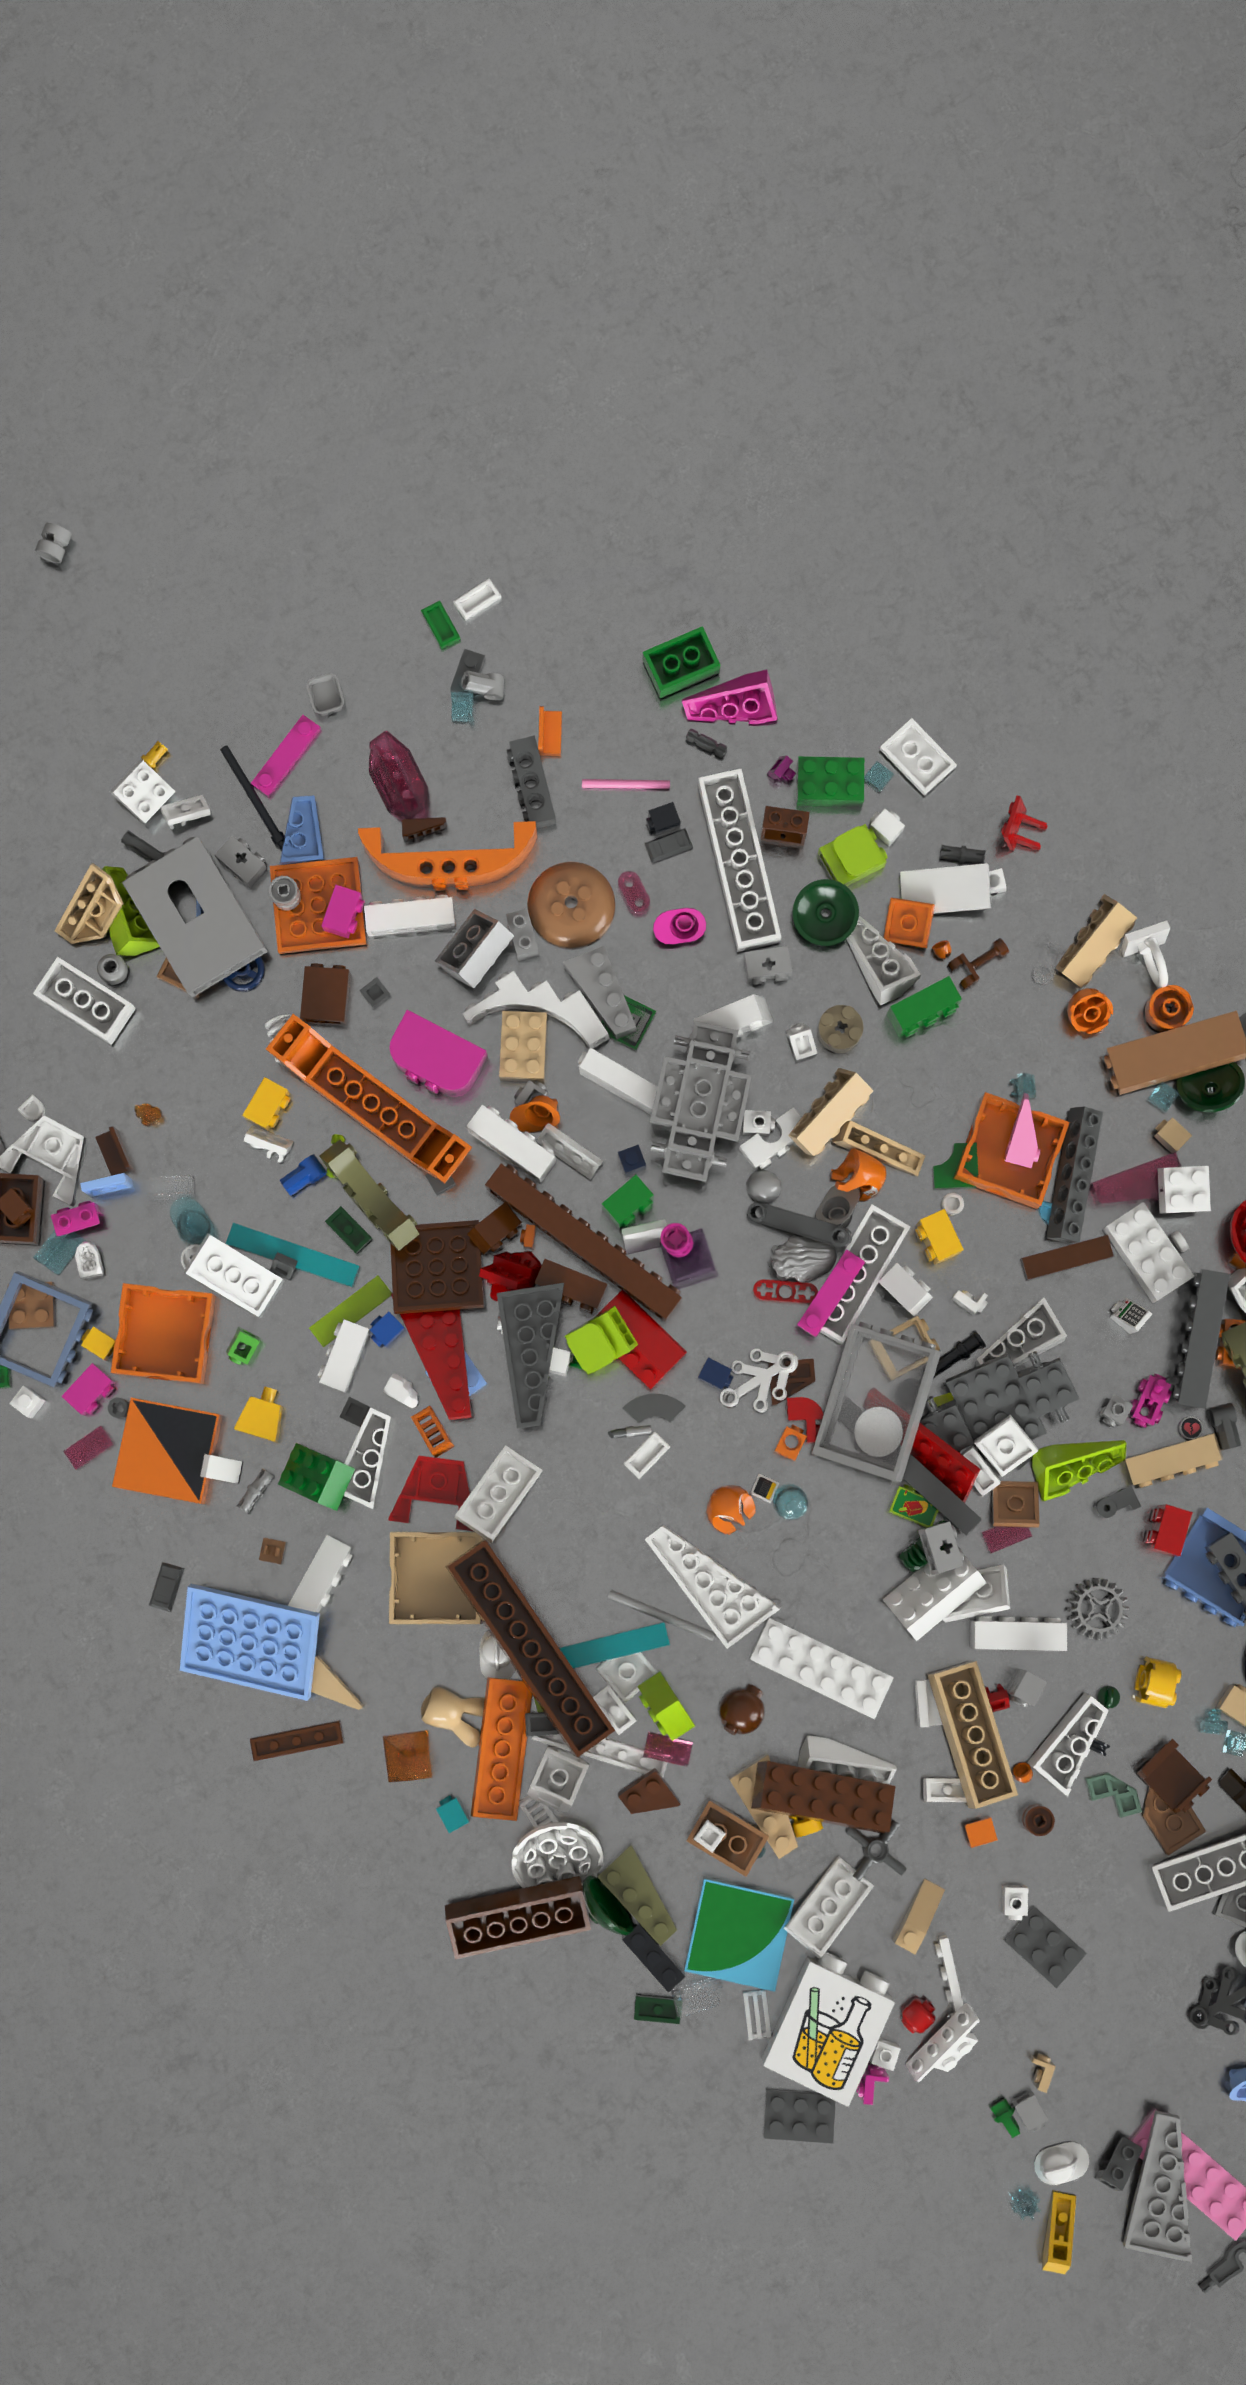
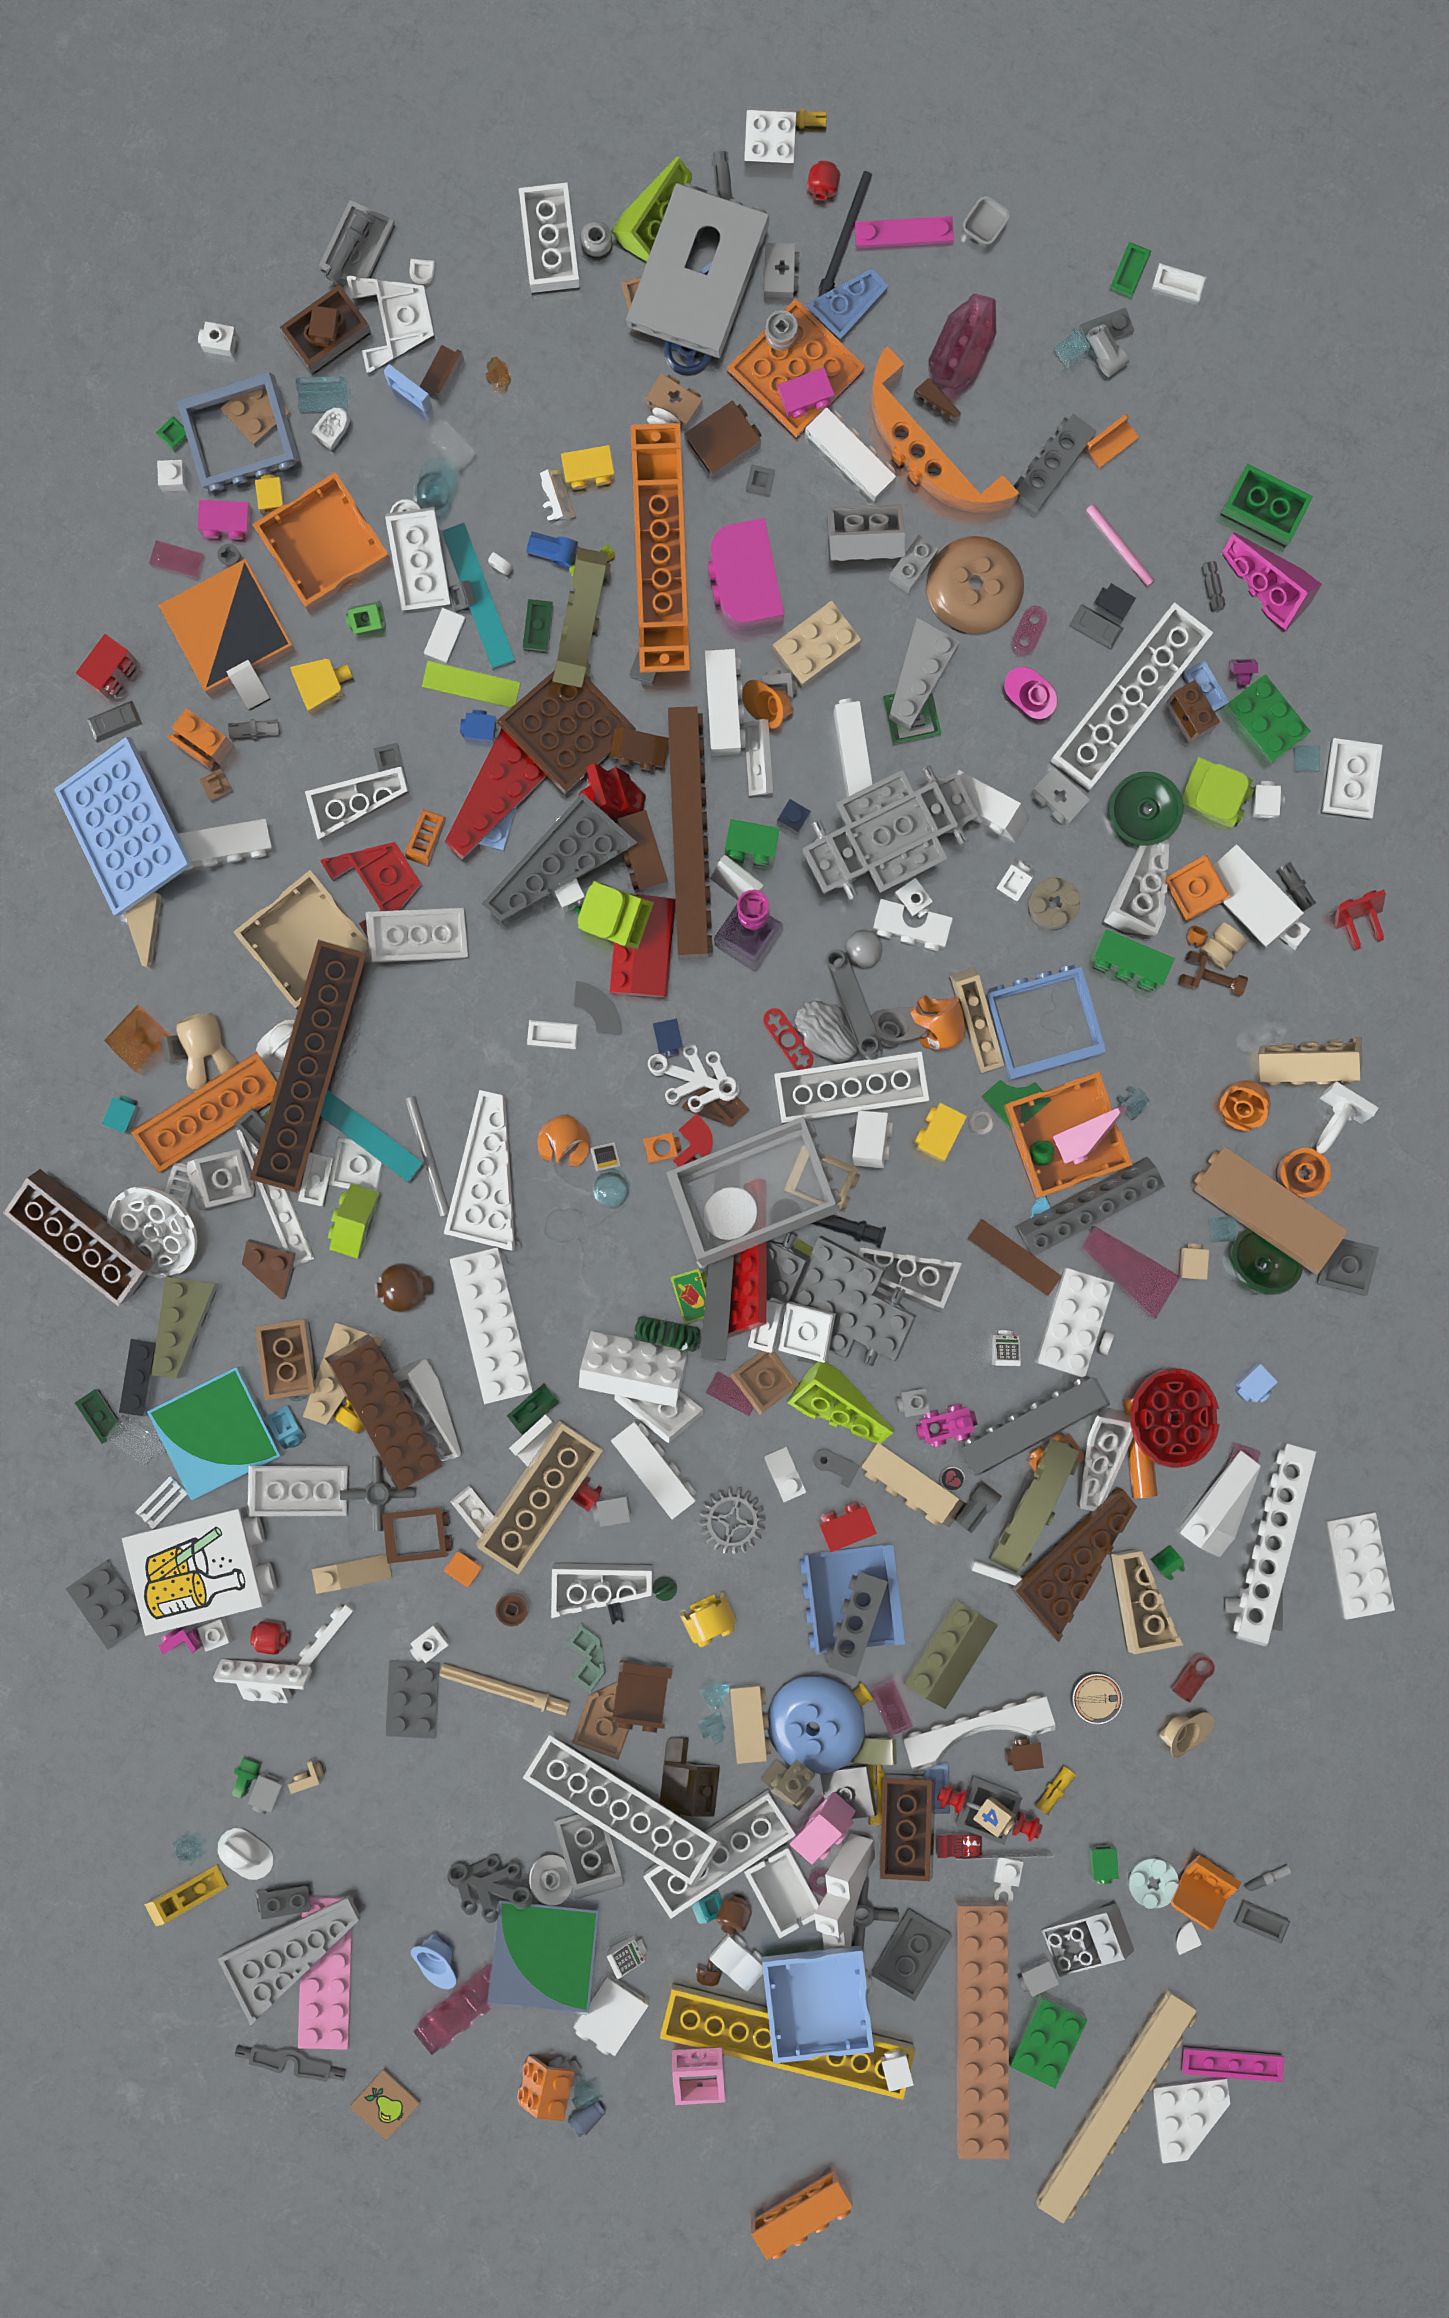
camera: 50 degrees right, 5 degrees up
dark pink bracket [51,1201,101,1236] -> none
tan wedge [55,863,123,944] -> none
white plate [161,795,210,829] -> none
reddish brown tile [250,1720,344,1761] -> none
green brick [278,1443,355,1511] -> none
white brick [318,1319,370,1393] -> none
white rock [383,1373,418,1408] -> none
white arch [462,971,610,1049] -> none
orange plate [520,1224,536,1250] -> none
dark green dish [582,1876,634,1935] -> none
light grey piece [608,1425,652,1438] -> none
clear pink plate [643,1732,693,1767] -> none
white tile [694,1820,726,1853] -> none
tan wedge [788,1068,873,1156] -> none
dark pink plate [797,1249,865,1338] -> none
light grey brick [918,1521,964,1575] -> none
white bracket [951,1290,988,1315] -> none
orange hinge [1013,1762,1033,1783] -> none
white brick [1157,1166,1211,1213] -> none
none -> red brick [76,634,136,699]
none -> dark grey tile [160,1035,188,1062]
none -> orange brick [168,708,234,770]
none -> medium azure bracket [266,1405,306,1449]
none -> reddish brown window [382,1506,452,1564]
none -> white tile [424,608,466,663]
none -> tan axle [439,1664,570,1716]
none -> white tile [488,552,513,575]
none -> dark green plate [507,1383,559,1435]
none -> medium nougat brick [645,373,702,430]
none -> white slope [764,1447,806,1502]
none -> red head [807,161,841,200]
none -> medium blue window [985,964,1106,1080]
none -> green tile [1030,1141,1055,1166]
none -> light blue plate [1182,660,1229,712]
none -> tan wheel [1201,922,1247,969]

